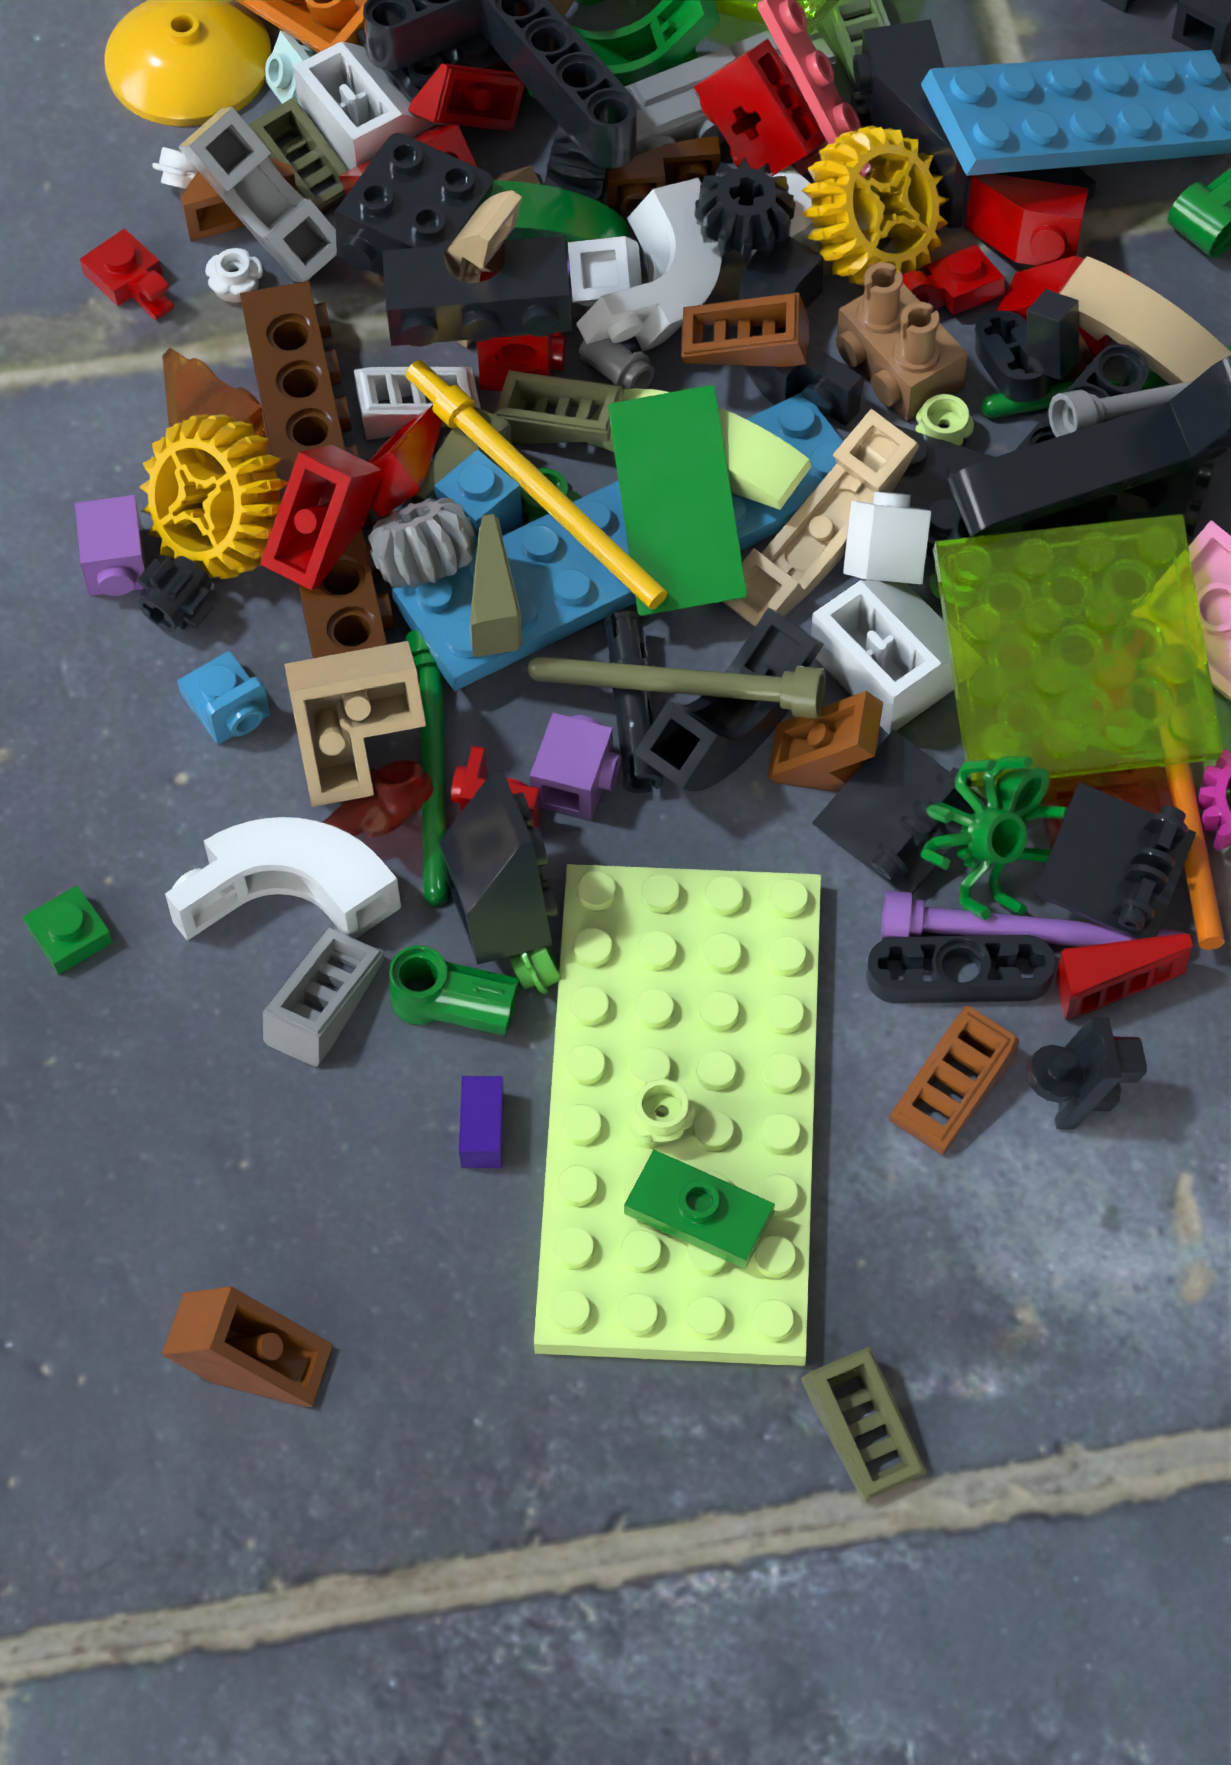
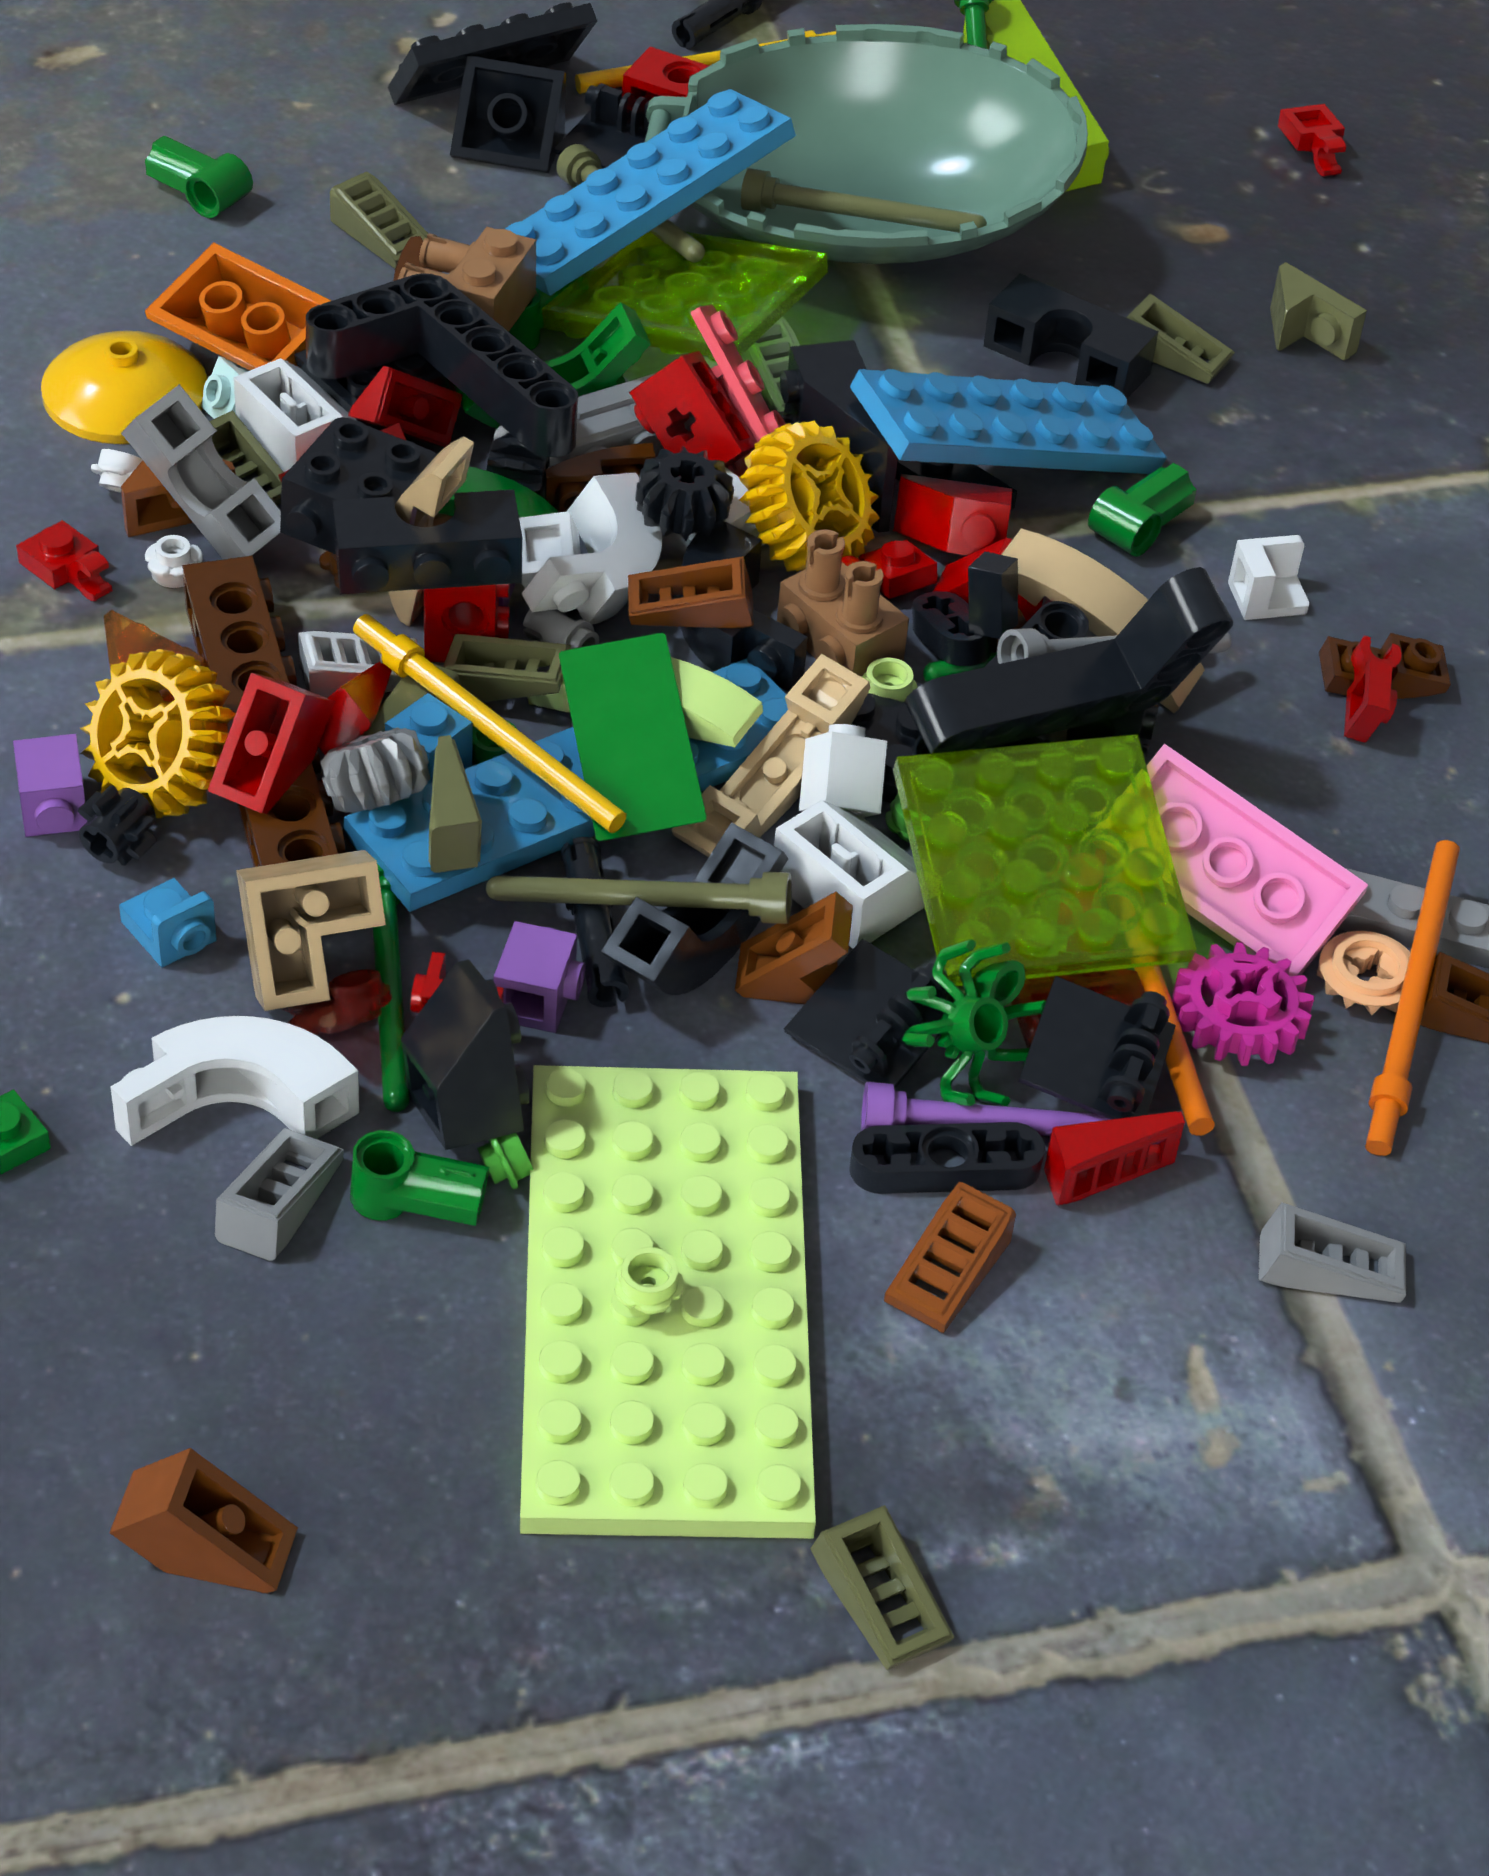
camera: 10 degrees left, 15 degrees down
dark purple piece [459,1076,505,1168] -> none
green plate [624,1149,775,1269] -> none
black hips [1026,1017,1147,1129] -> none

